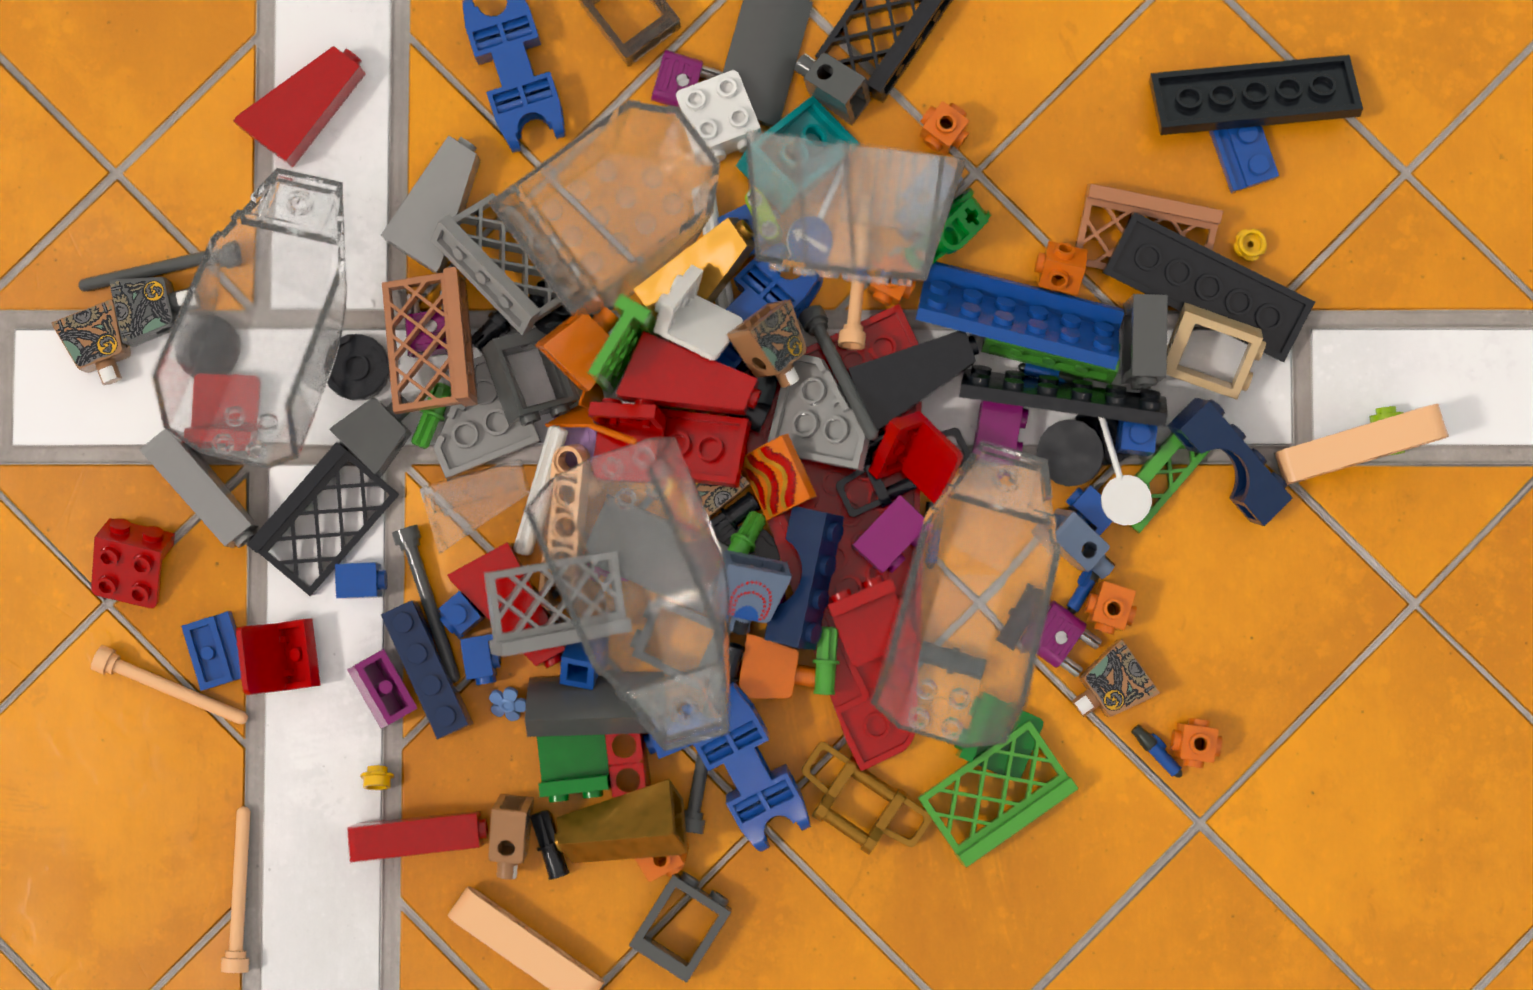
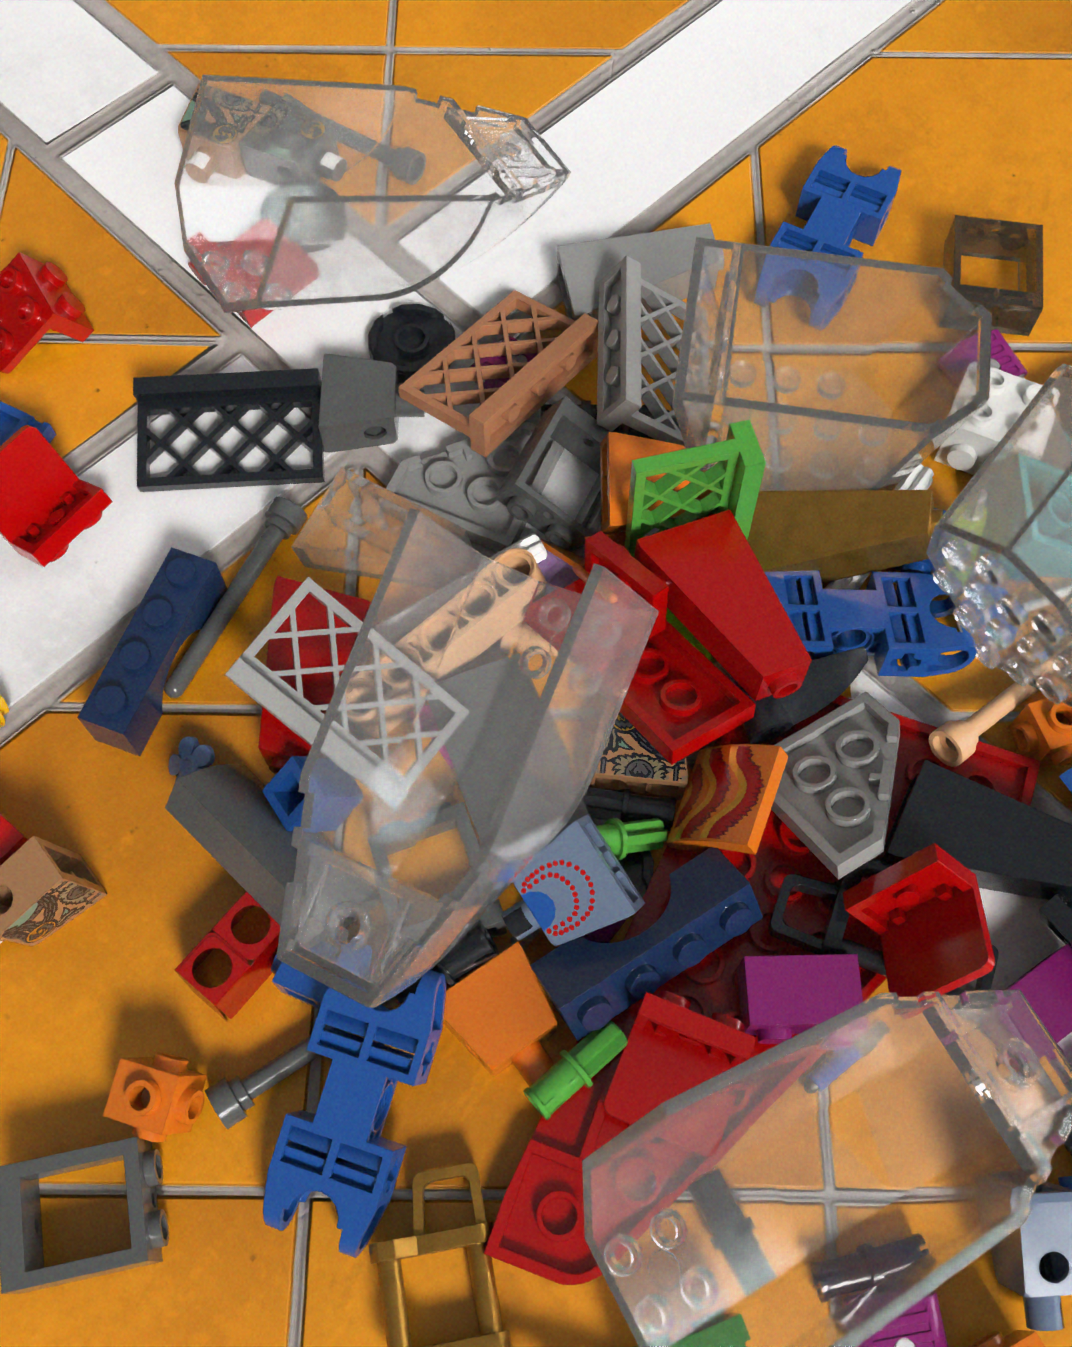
camera: 45 degrees right, 20 degrees down
light grey slope [139,427,259,548] -> none
red slope [233,46,366,168] -> none
blue brick [335,562,388,599] -> none
magenta brick [347,649,417,728] -> none
bright green axle [411,382,451,449] -> none
blue brick [438,591,486,639] -> none
blue brick [460,634,501,685] -> none
black axle [531,810,570,880] -> none
green bracket [537,734,611,802] -> none
pearl gold slope [554,779,688,863] -> none
white bracket [654,264,743,360] -> none
torso [727,299,807,388] -> none
dark grey piece [799,305,879,440] -> none
blue piece [1066,570,1100,614] -> none

